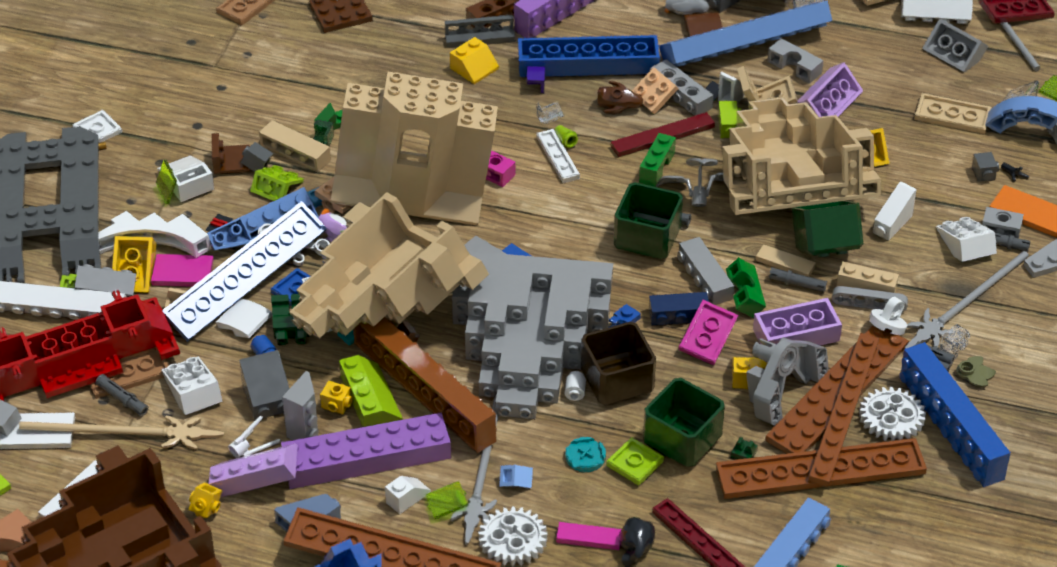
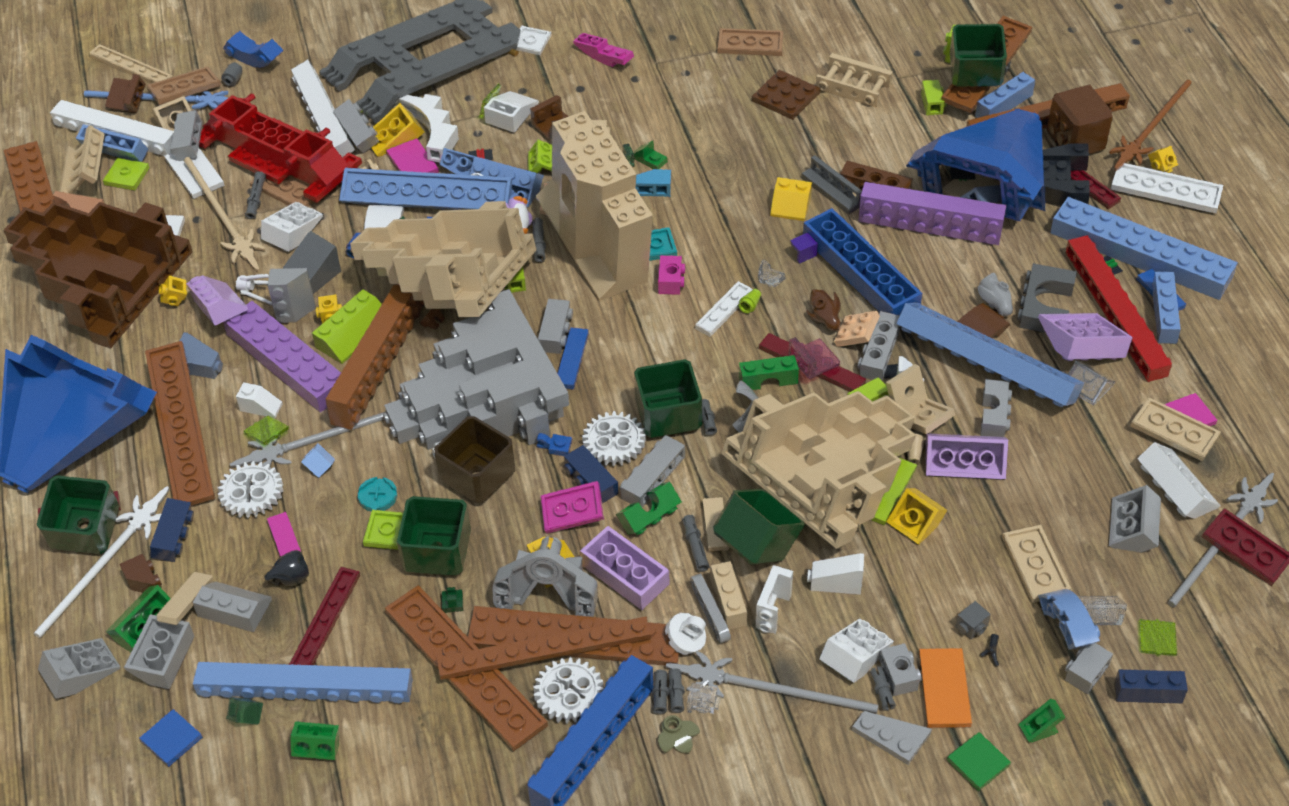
camera: 60 degrees right, 5 degrees up
none -> dark pink slope [573,33,634,67]
none -> white gear [582,411,646,466]
none -> white panel [756,565,793,634]
none -> clear pink bracket [788,337,840,379]

